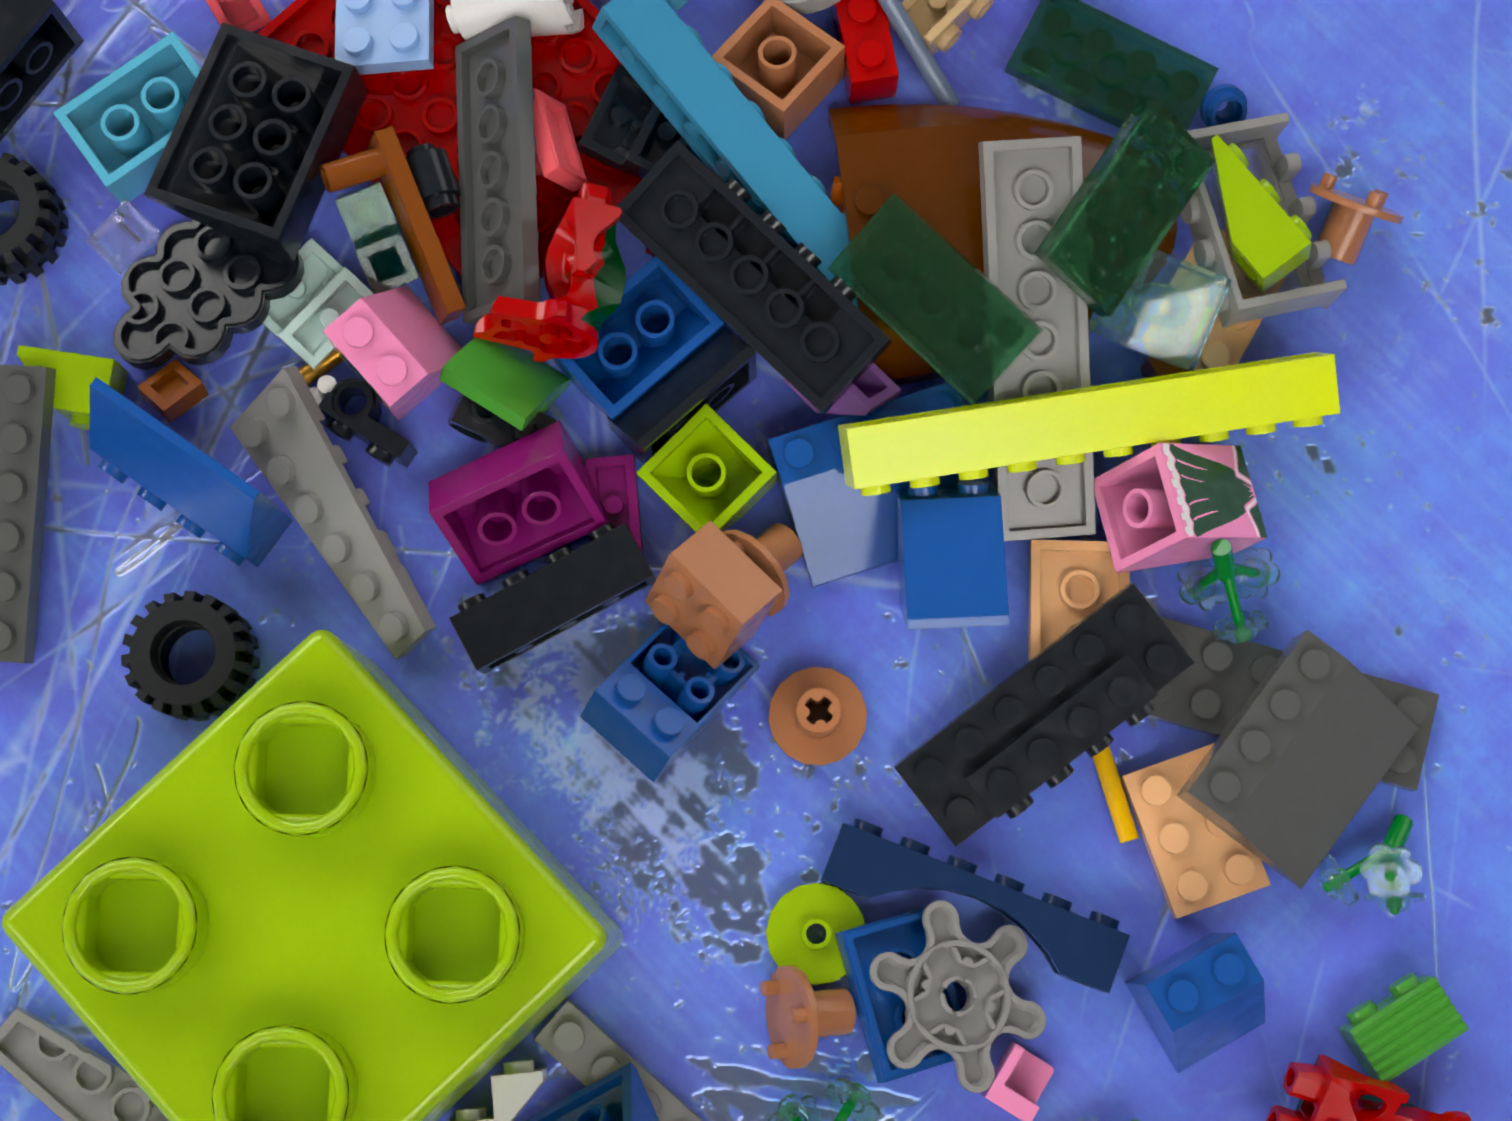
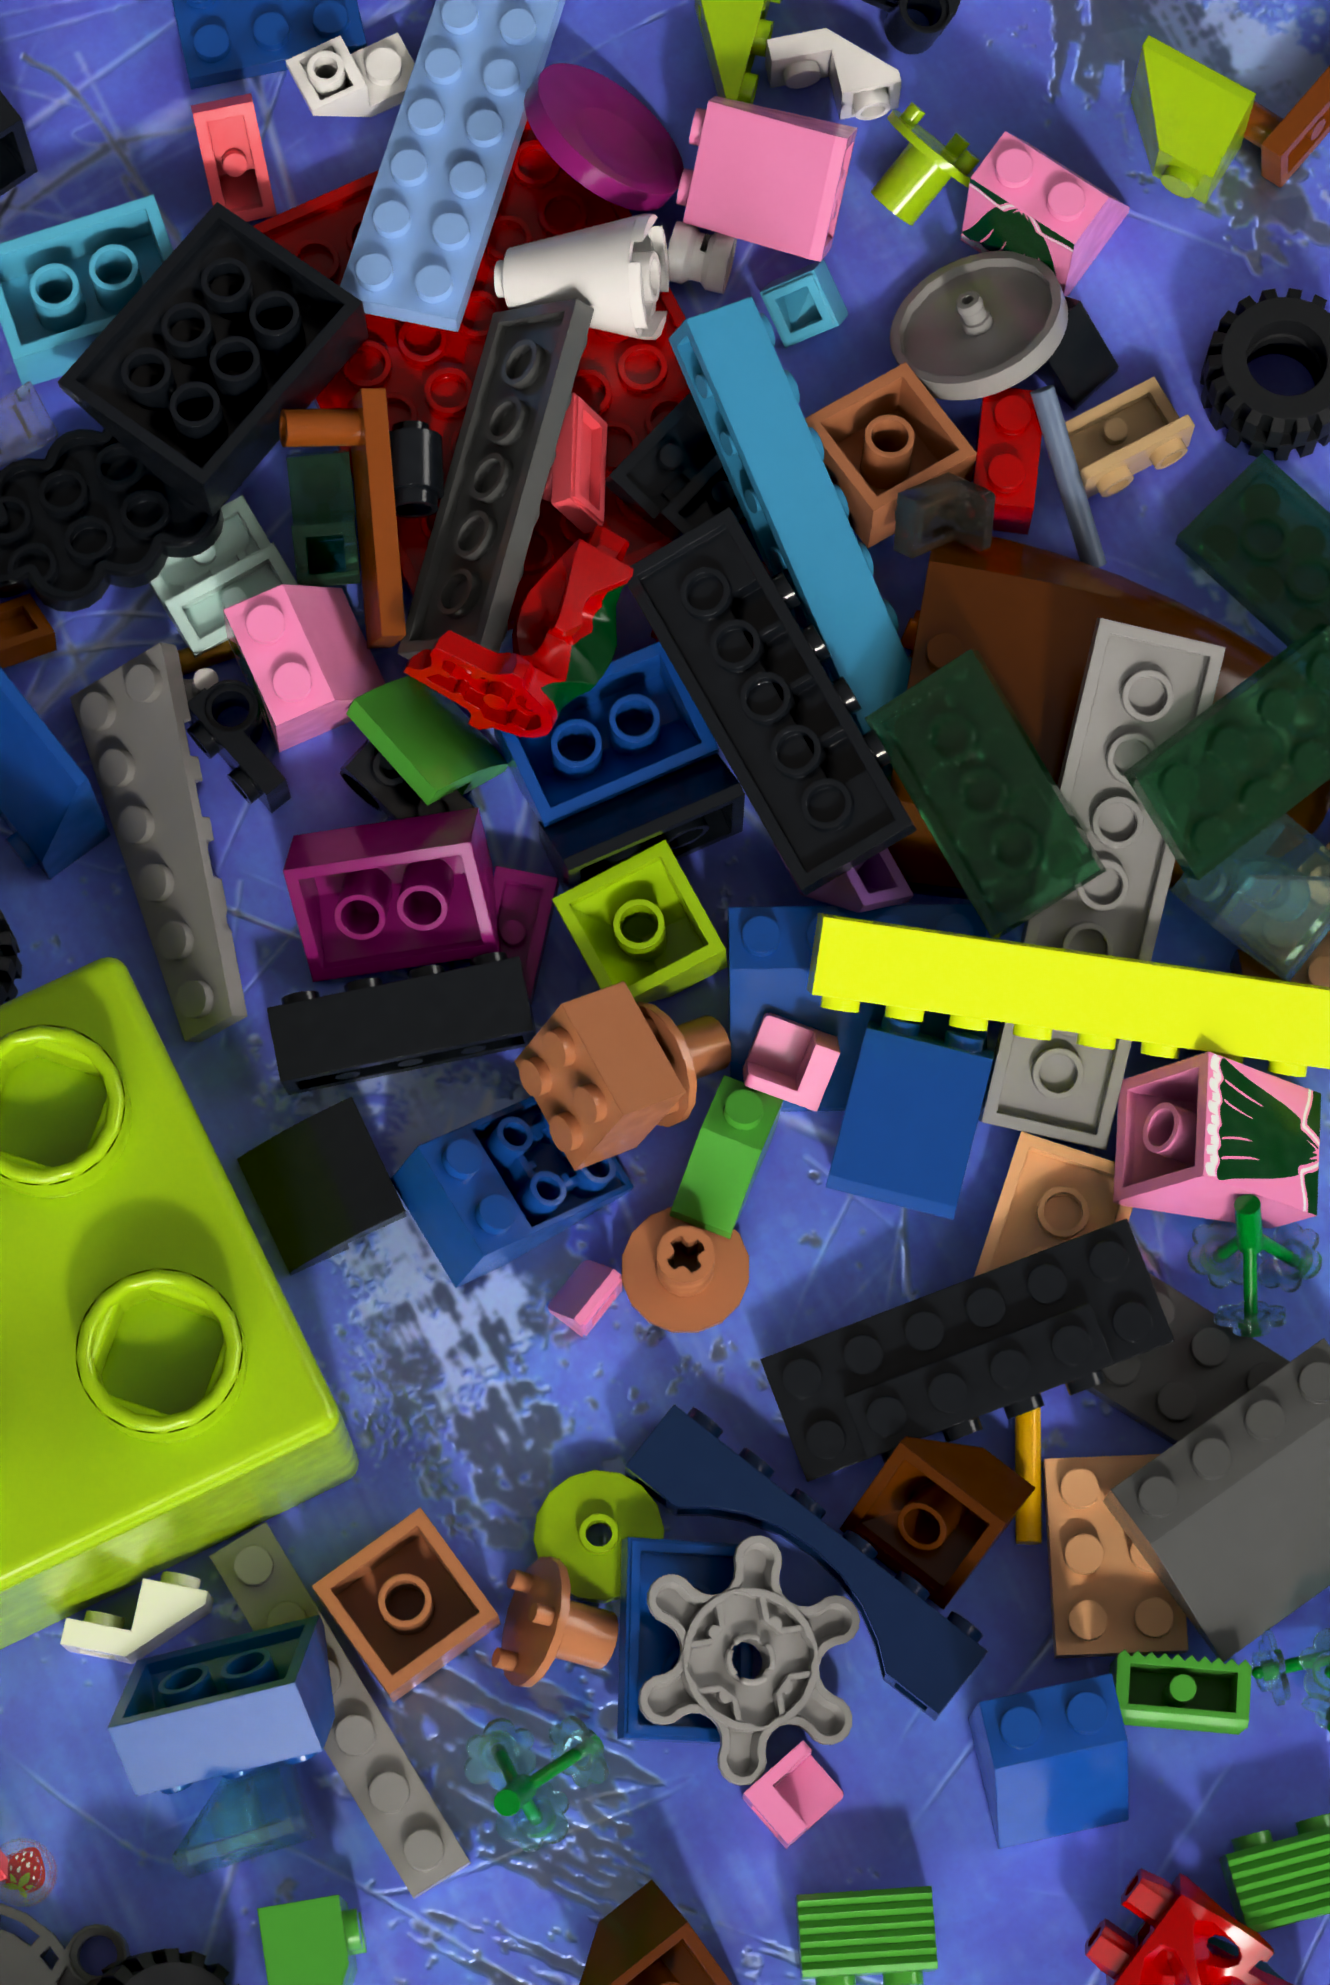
camera: 15 degrees right, 5 degrees down
none -> black slope [237,1097,406,1276]
none -> nougat brick [312,1507,501,1703]
none -> bright pink slope [548,1260,622,1337]
none -> bright green slope [670,1075,784,1239]
none -> bright pink panel [742,1013,840,1112]
none -> reddish brown slope [839,1436,1035,1610]
none -> clear smoke bracket [893,472,995,559]
none -> bright green brick [1109,1649,1252,1735]

